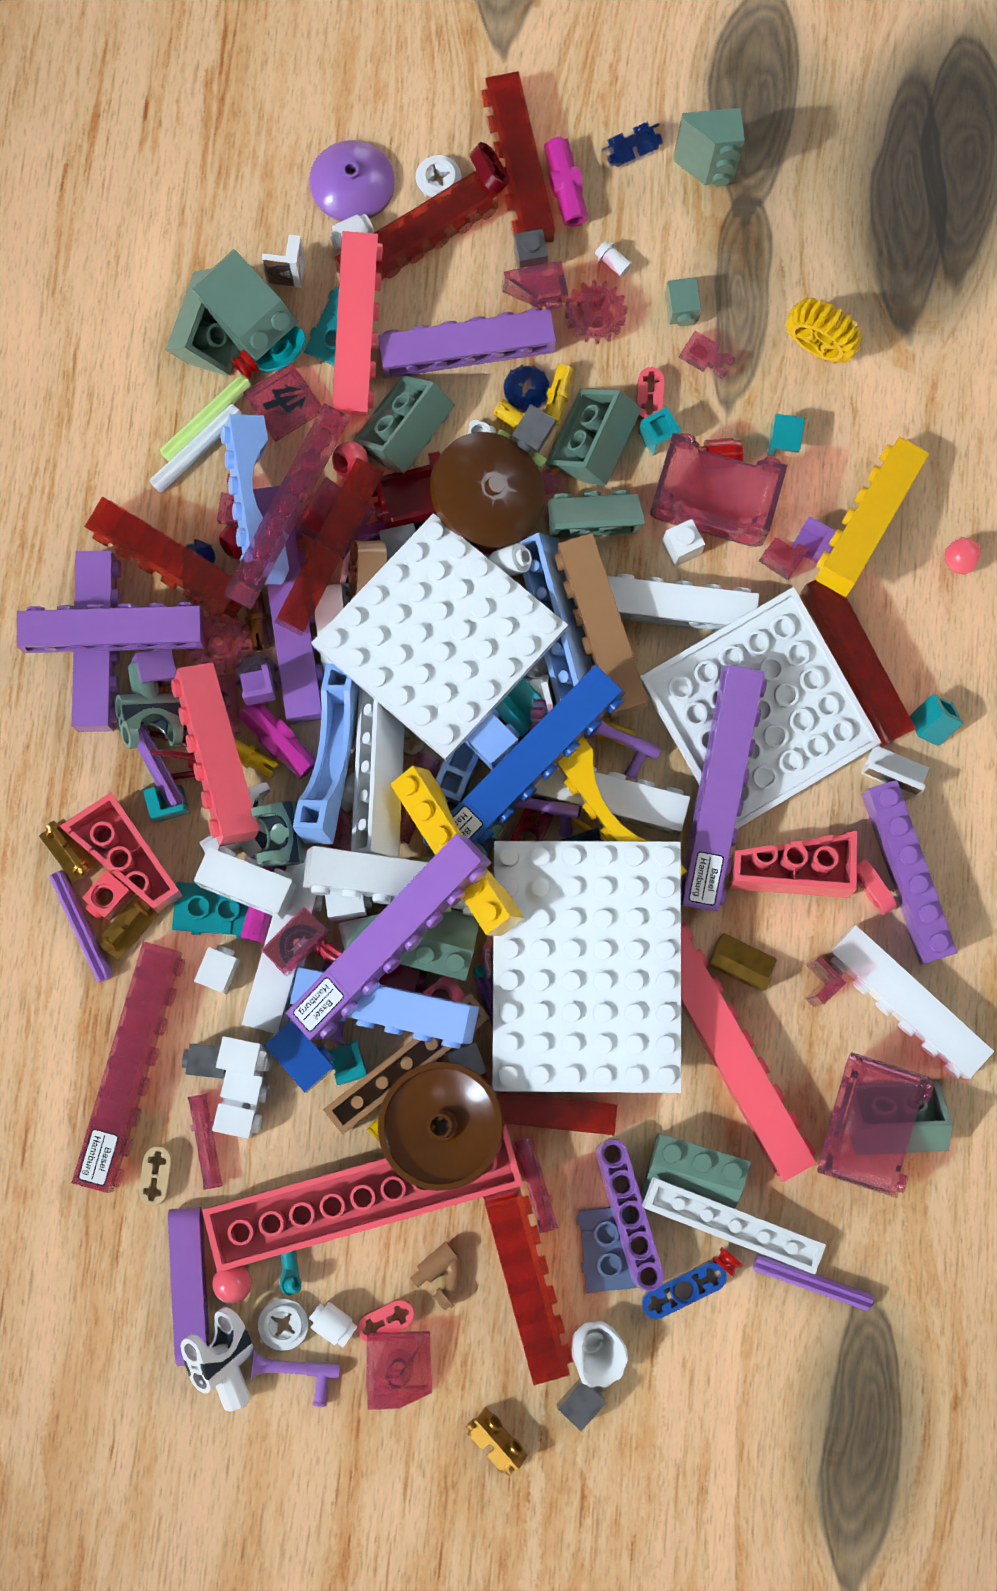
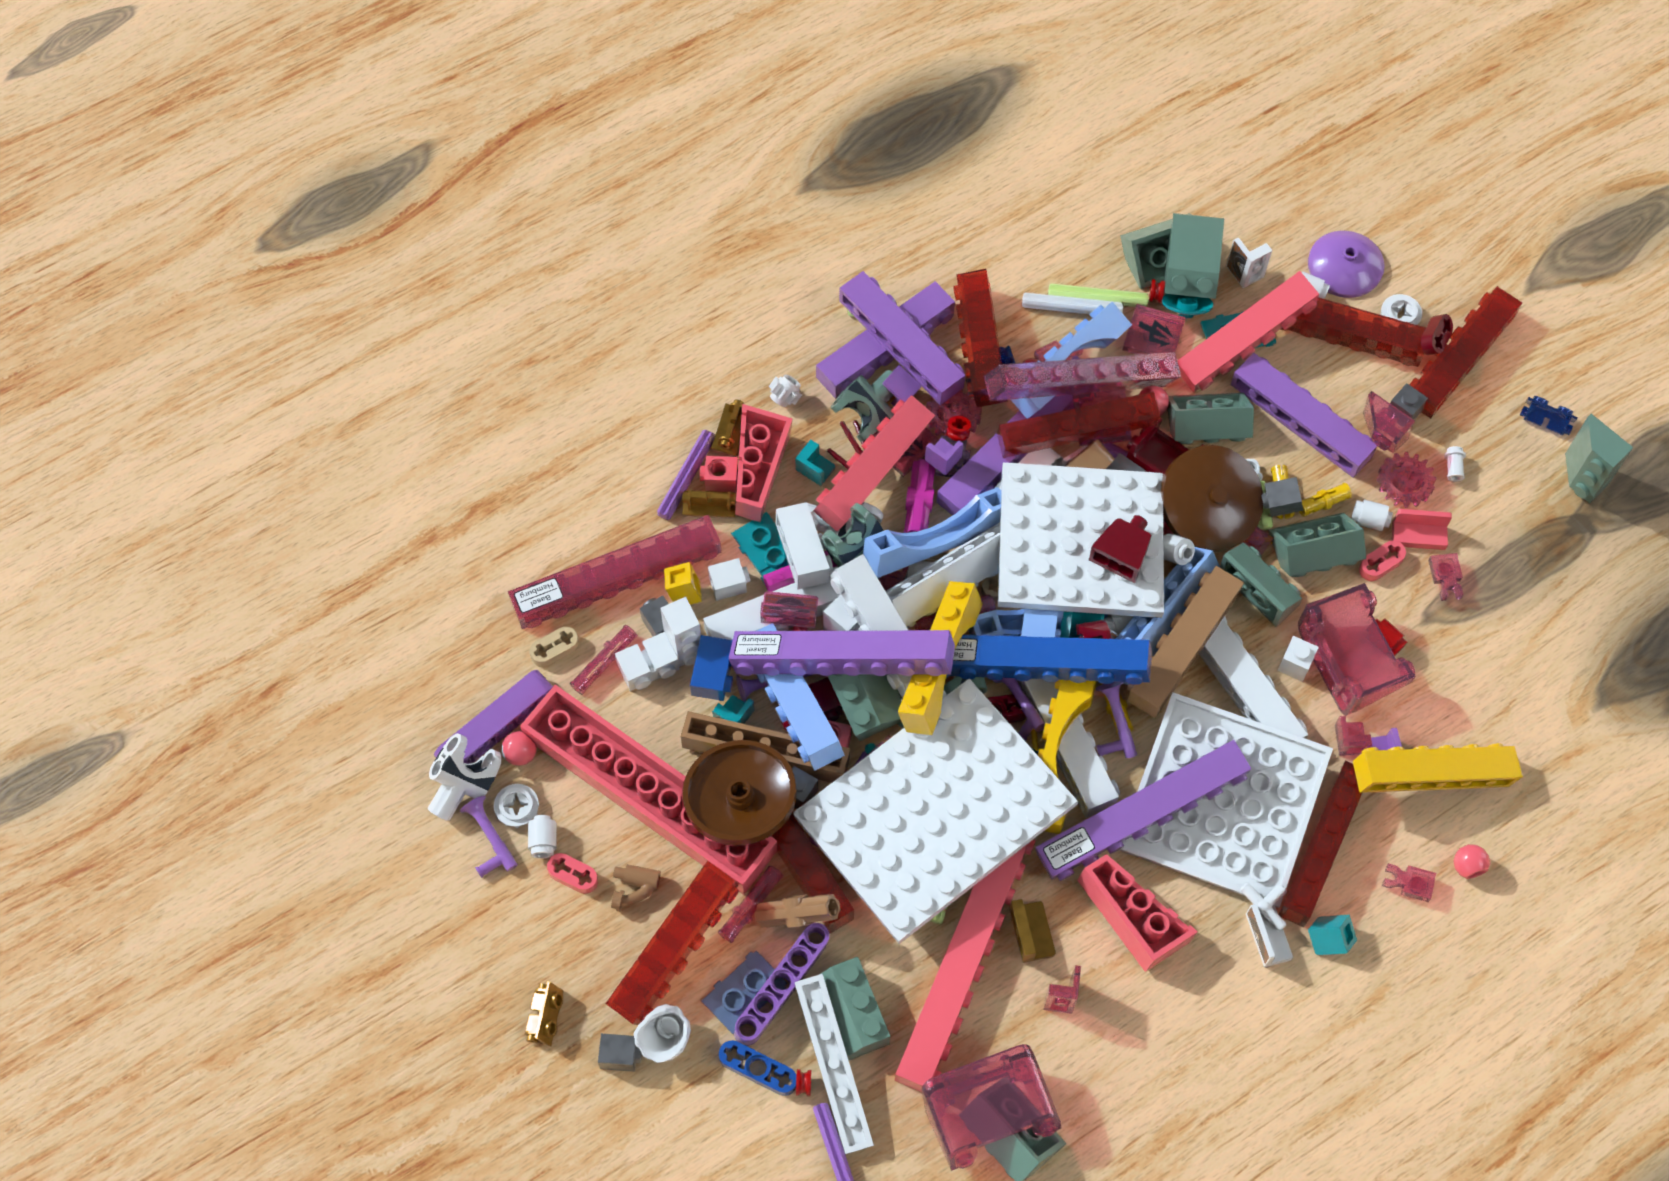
camera: 55 degrees right, 15 degrees down
medium lavender axle [137,726,185,807] -> none
yellow pin [234,739,280,779] -> none
reddish brown pin [243,588,271,651] -> none
teal arm [279,1250,302,1296] -> none
clear pink slope [366,1331,432,1410] -> none
clear blue gear [503,364,550,410] -> none
dark pink piece [544,136,588,228] -> none
teal panel [638,406,682,455] -> none
sand green brick [665,277,701,326] -> none
teal panel [767,414,805,457] -> none
yellow gear [785,298,863,364] -> none
white brick [827,925,994,1079] -> none
coral beam [857,859,897,915] -> none
medium lavender brick [861,780,957,965] -> none
none -> yellow brick [664,562,702,605]
none -> medium nougat piece [755,894,840,928]
none -> white gear [769,375,802,407]
none -> red bush [947,416,971,441]
none -> dark red slope [1076,620,1112,639]
none -> dark red torso [1089,515,1152,583]
none -> white piece [1240,883,1287,931]
none -> white brick [1351,499,1393,531]
none -> clear pink plate [1382,863,1436,902]
none -> coral panel [1392,509,1452,550]

